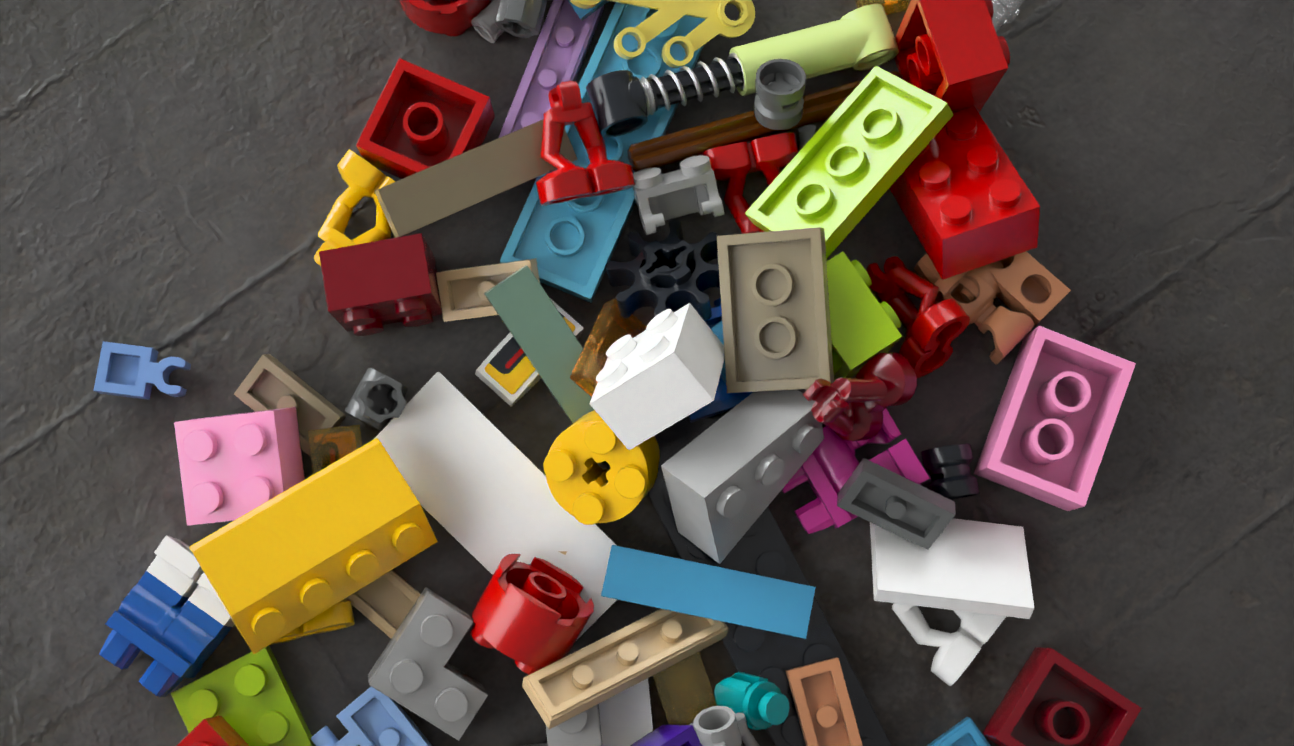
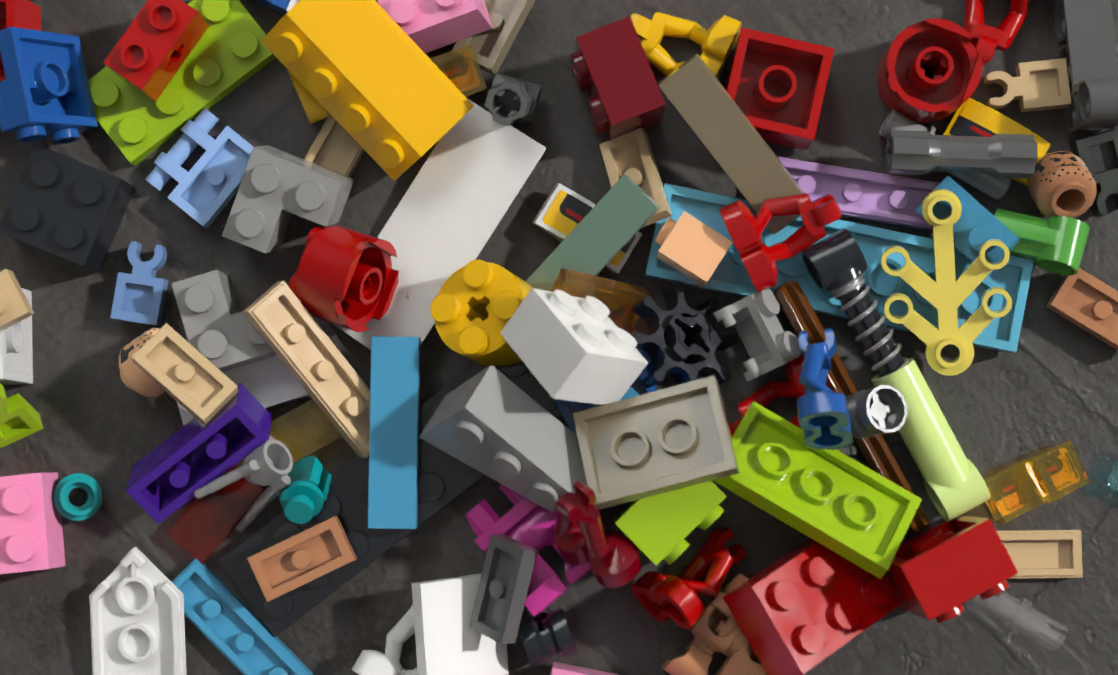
camera: 85 degrees right, 5 degrees up
none -> light nougat brick [654,211,733,287]
none -> blue piece [797,328,853,450]

